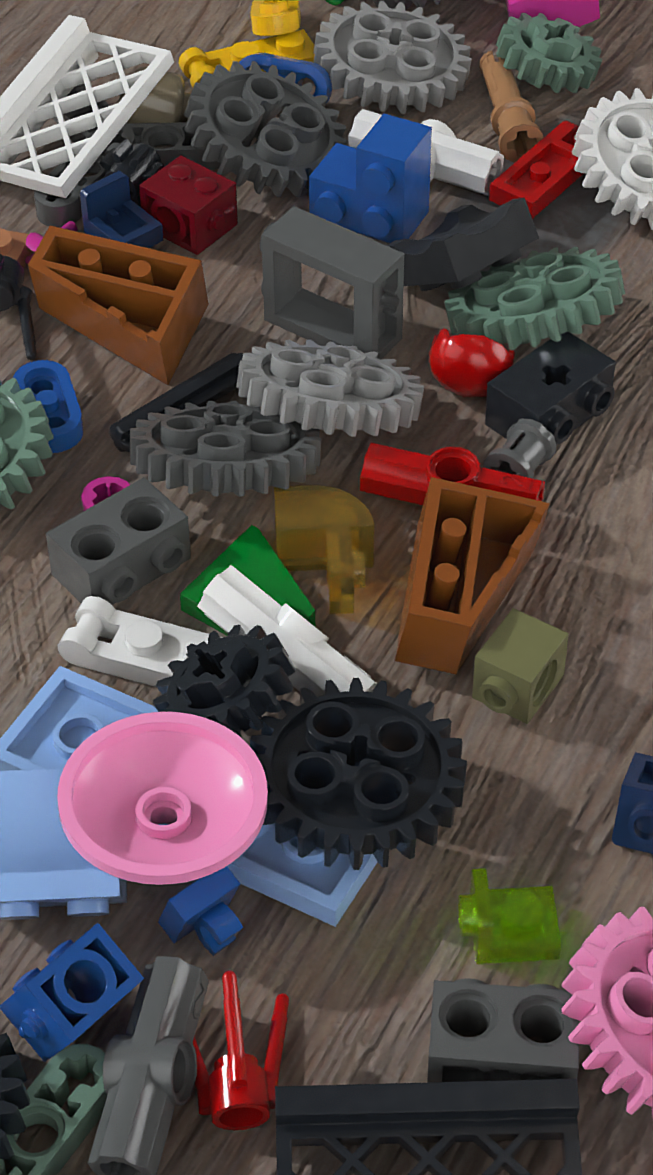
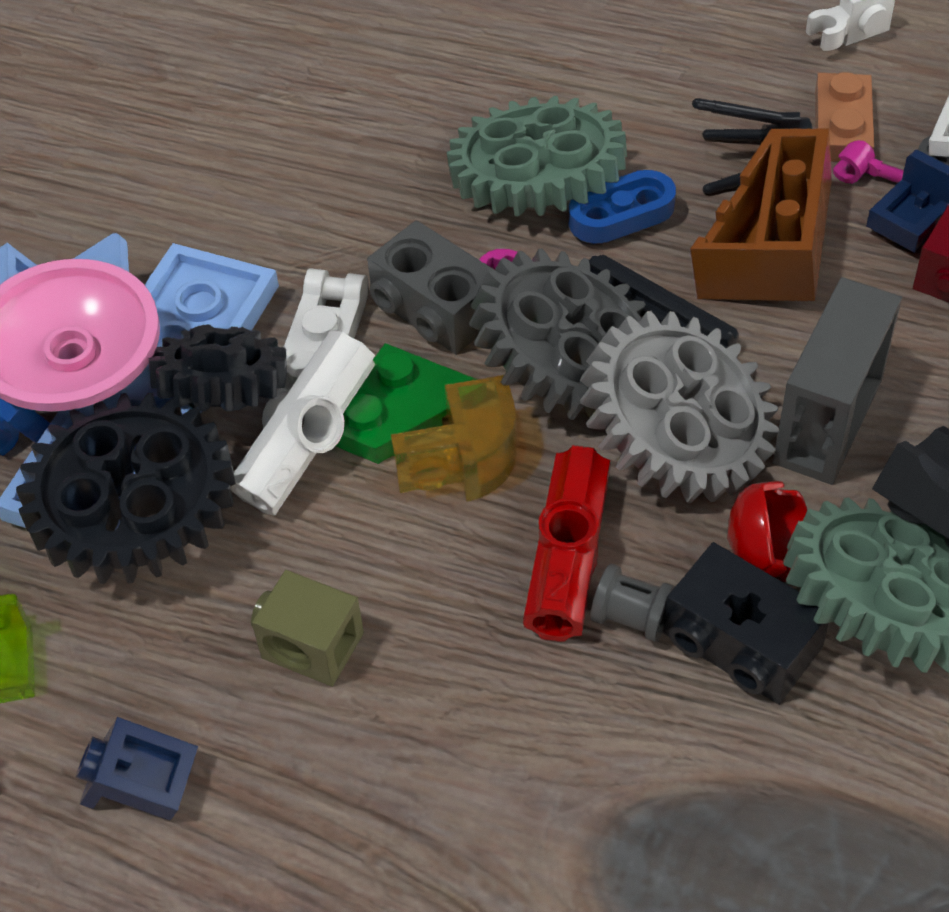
camera: 85 degrees right, 5 degrees up
dark orange wedge [394,477,550,675] -> none

